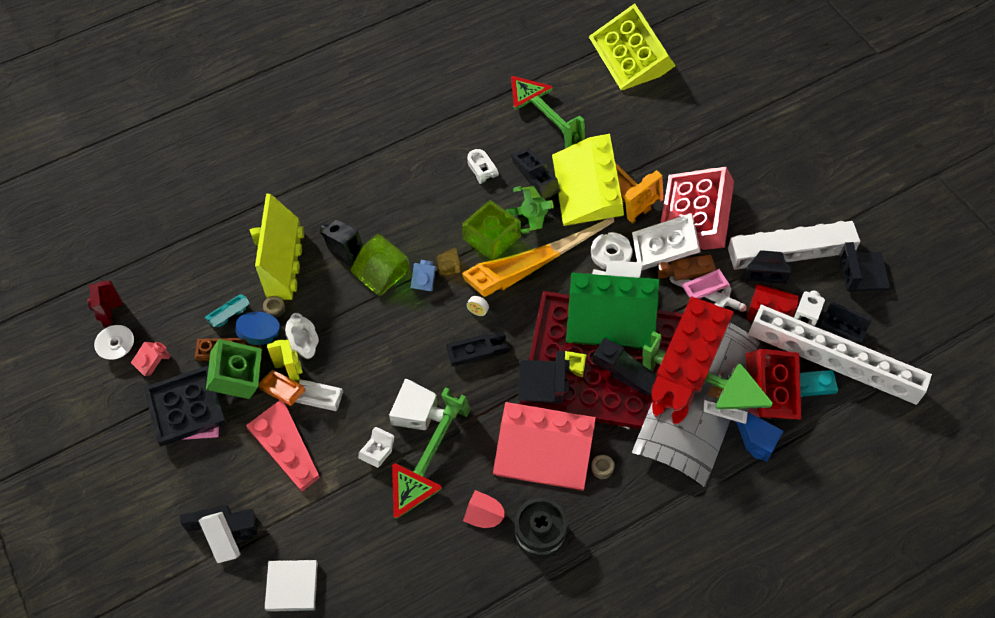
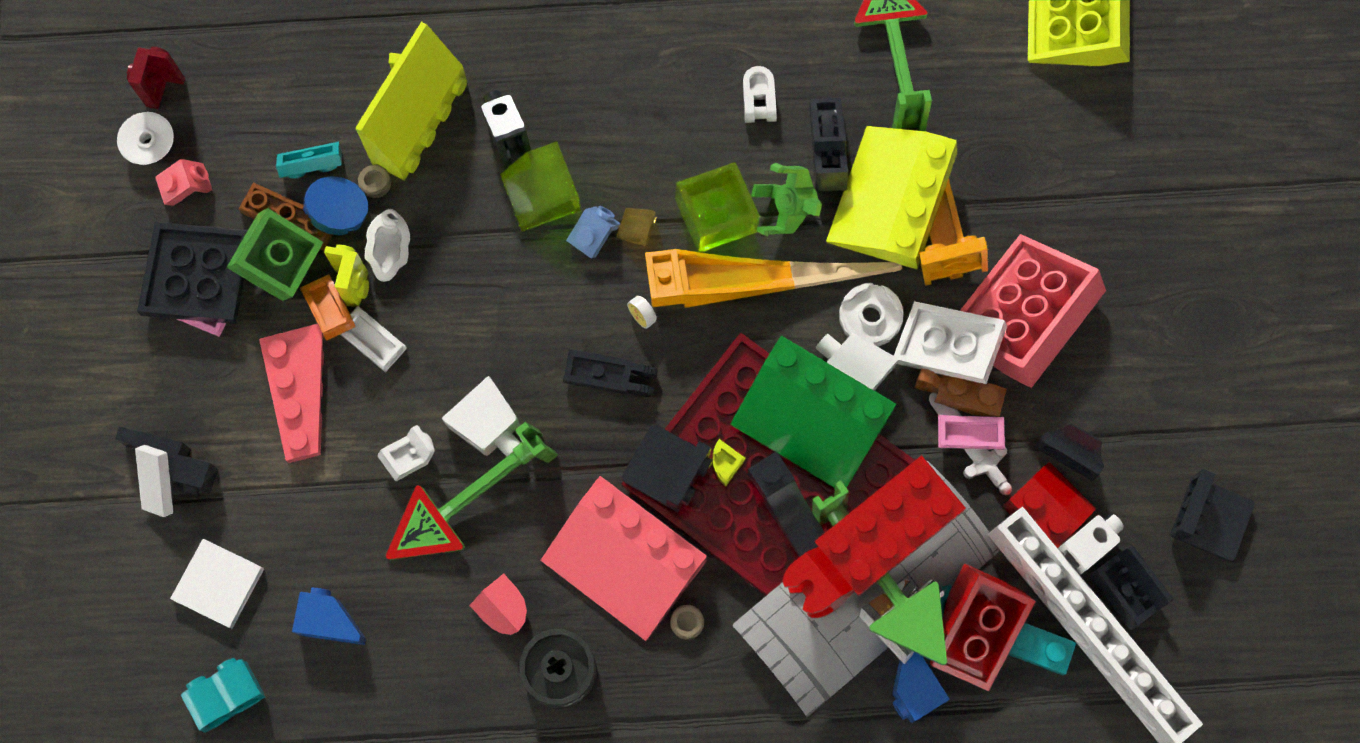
camera: 25 degrees right, 15 degrees up
white brick [728,221,860,270] -> none
none -> blue slope [292,588,366,645]

